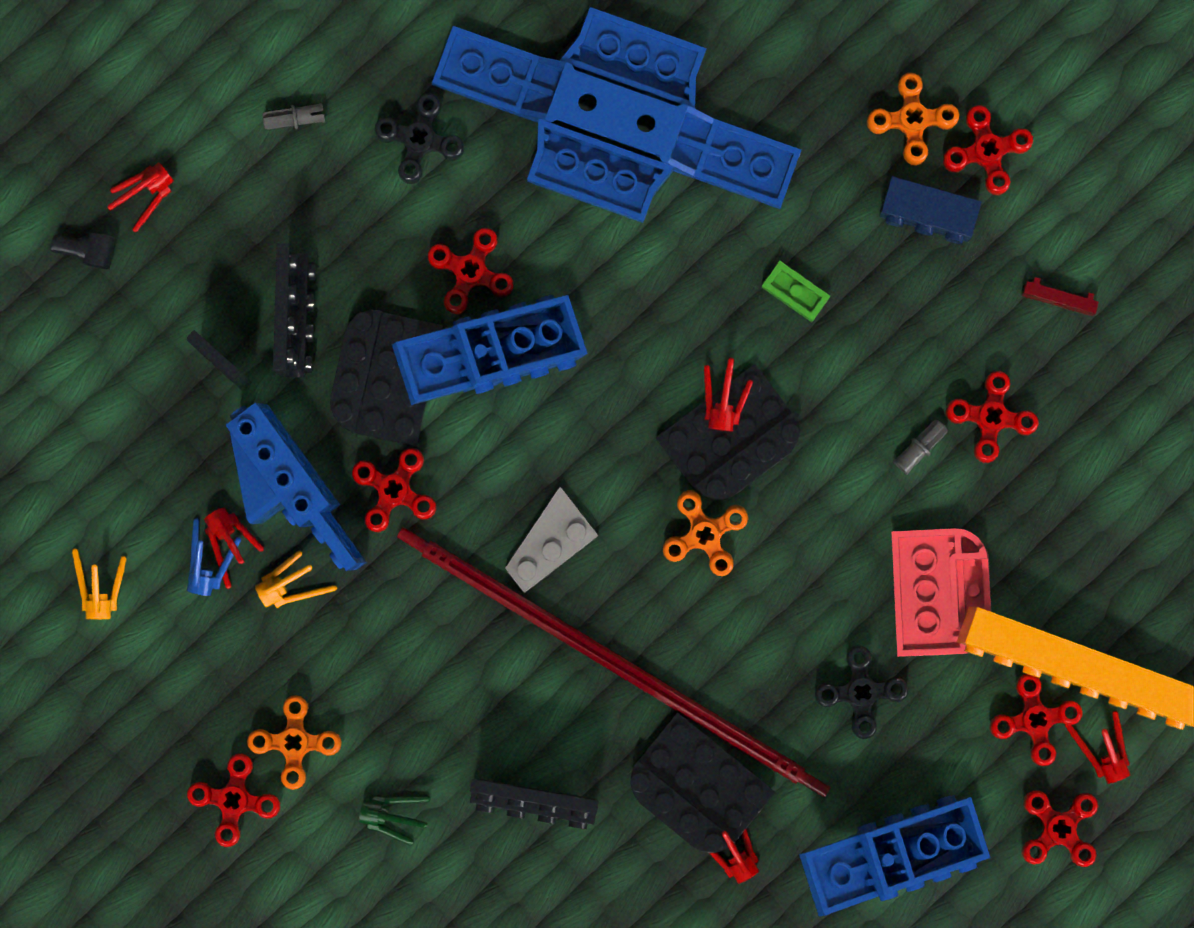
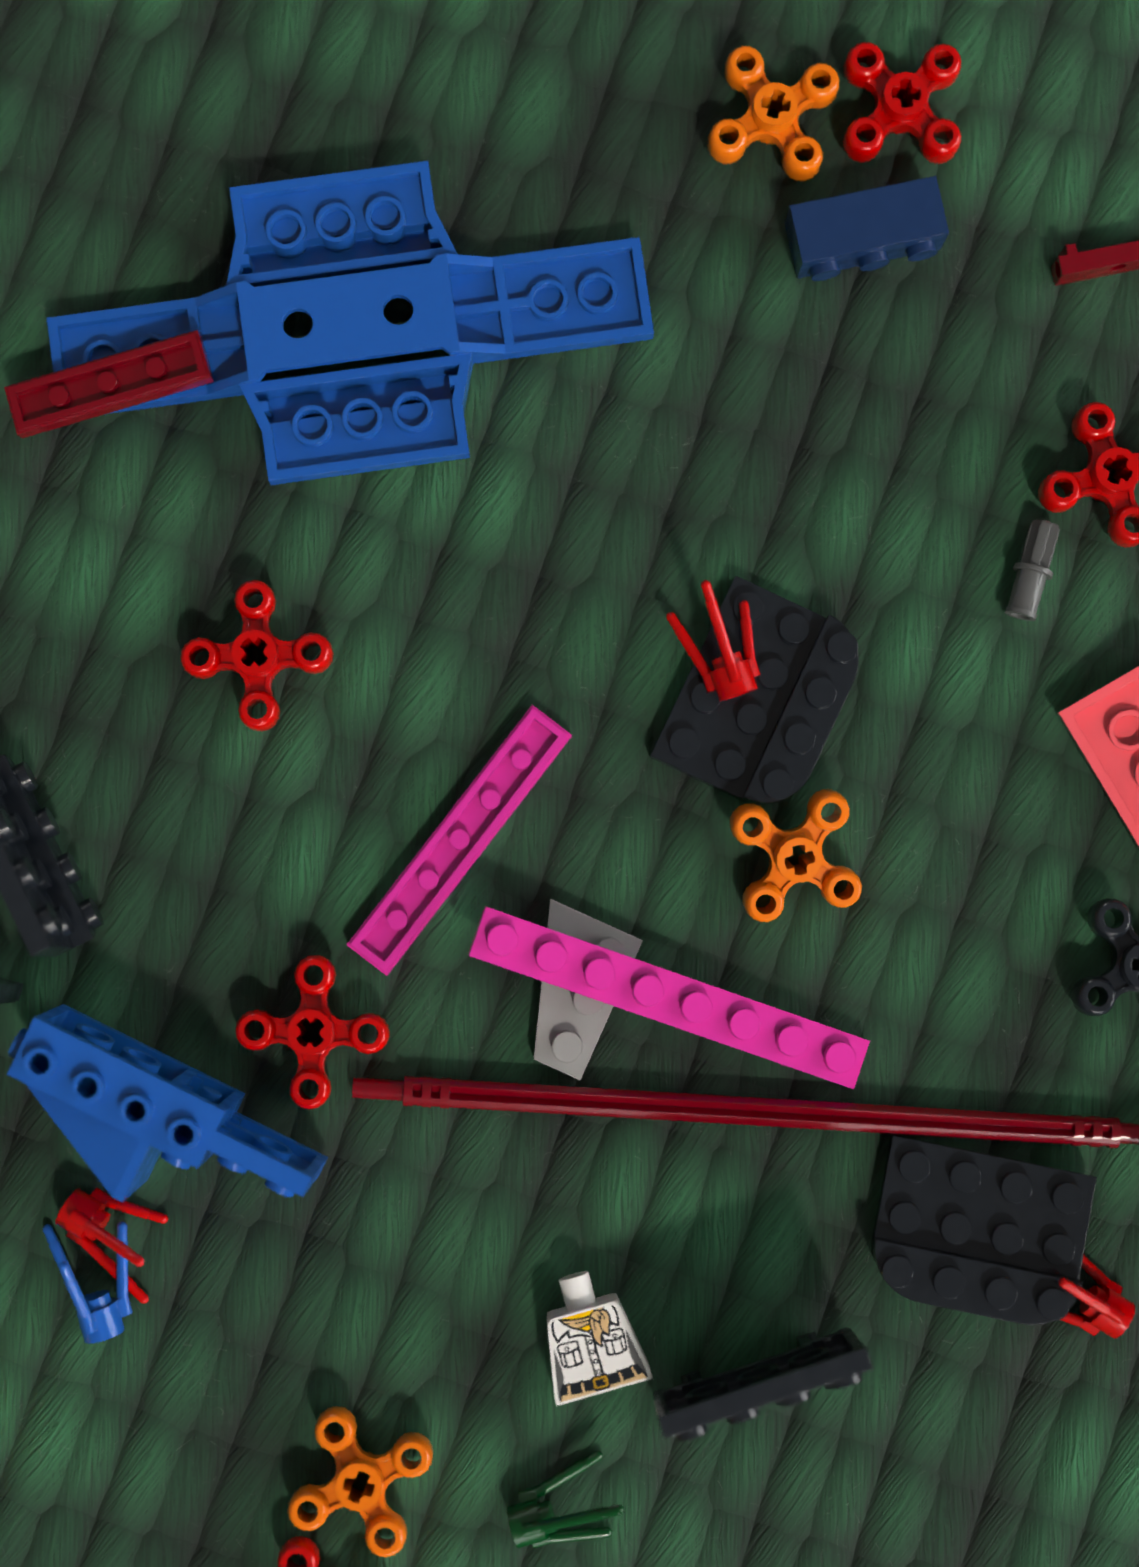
camera: 30 degrees left, 0 degrees up
light orange plant [255,550,337,608] -> none
black plate [330,310,444,447] -> none
black gear [374,94,465,184] -> none
blue wedge [392,295,588,405] -> none
bright green plate [761,261,830,322] -> none
none -> dark red tile [4,330,214,438]
none -> dark pink tile [347,705,572,976]
none -> dark pink plate [468,906,870,1089]
none -> torso [547,1271,653,1406]

